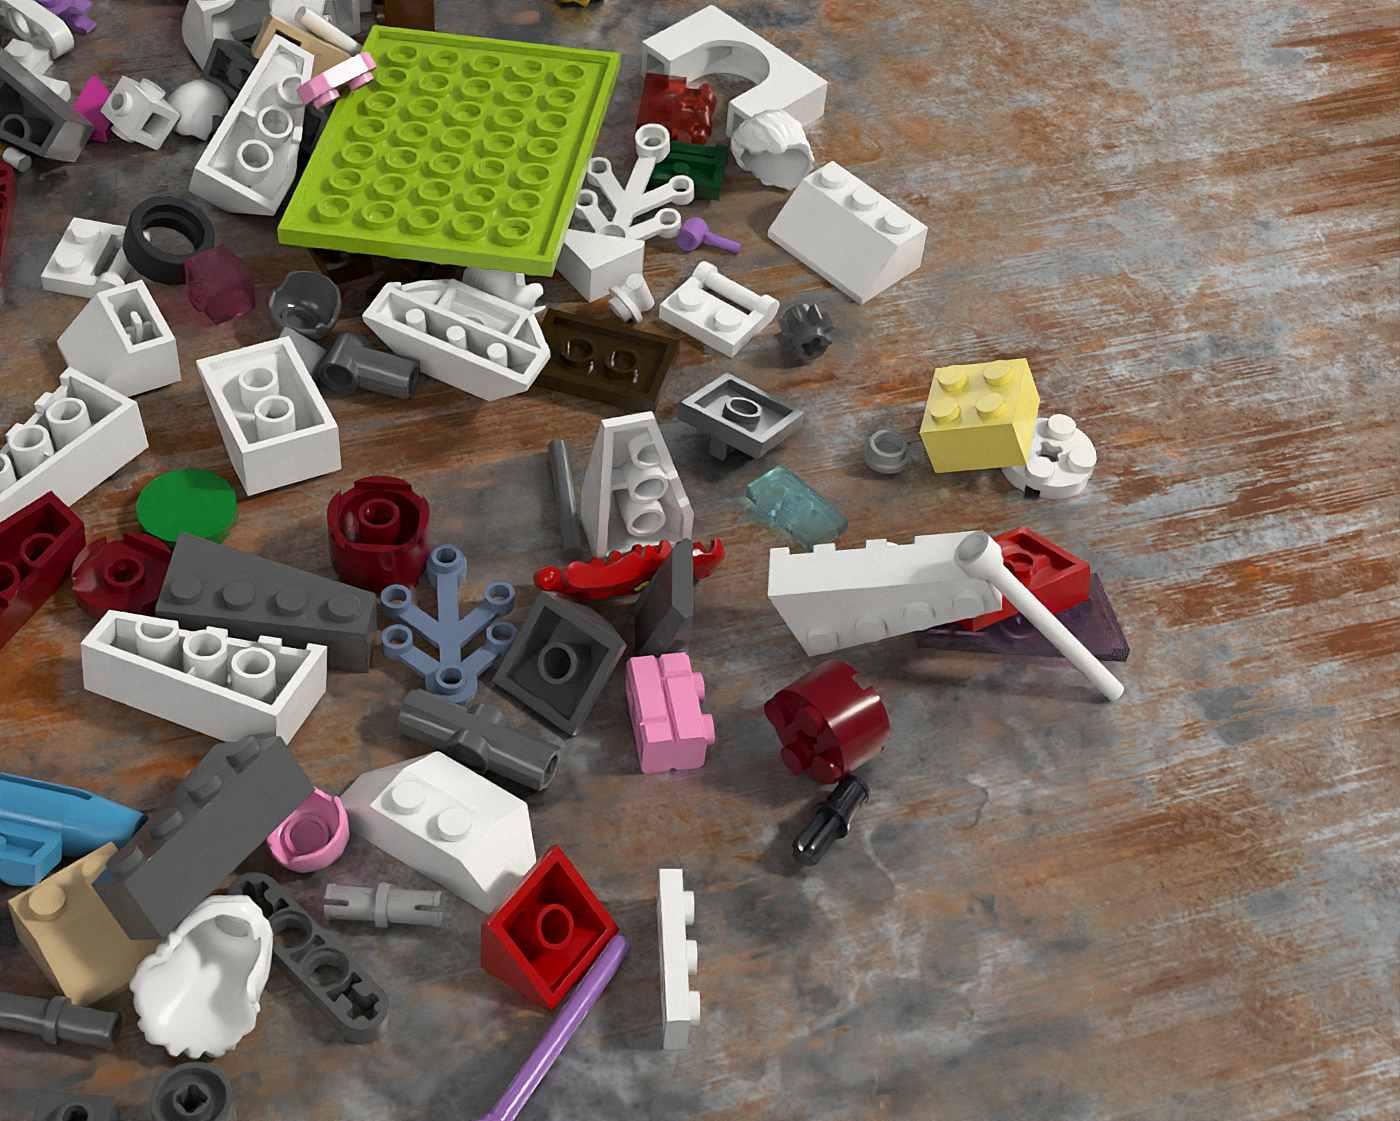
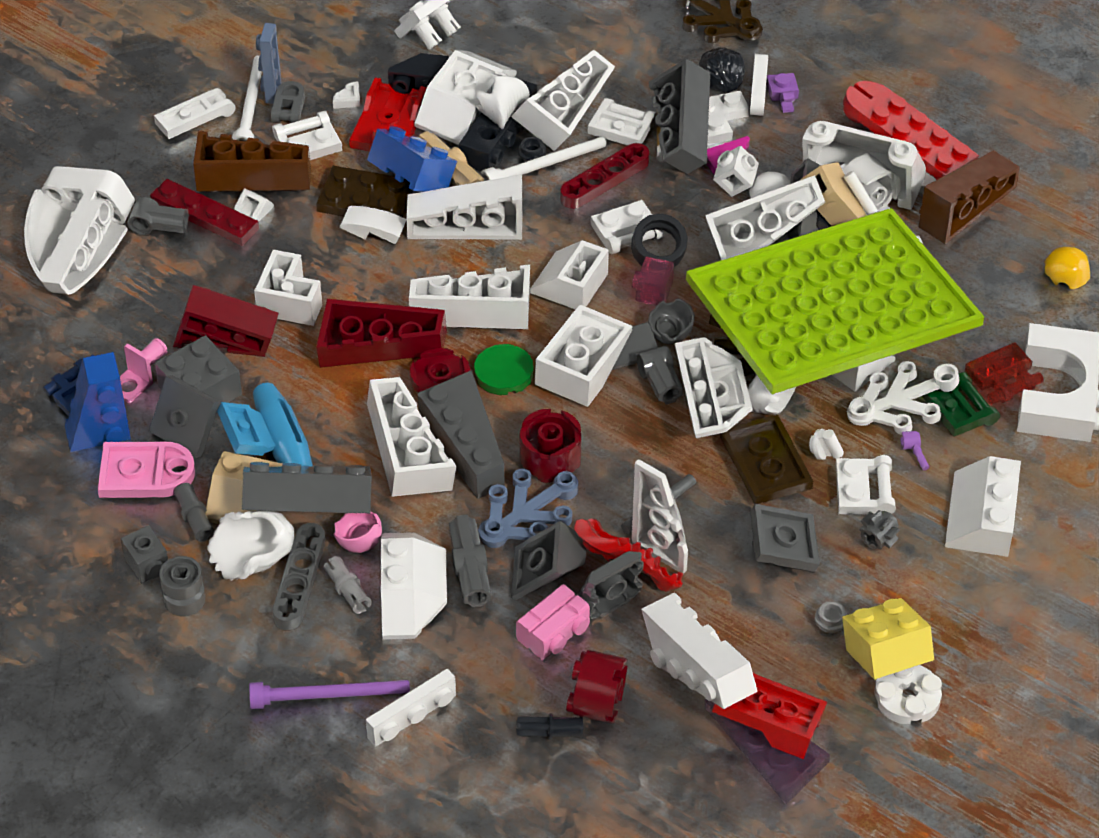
camera: 60 degrees right, 0 degrees up
bright pink plate [296,51,377,110] -> none
red slope [481,845,620,1010] -> none
white slope [555,229,645,303] -> none
white hair [730,109,814,191] -> none
clear light blue plate [746,463,849,553] -> none
white piece [954,531,1124,701] -> none

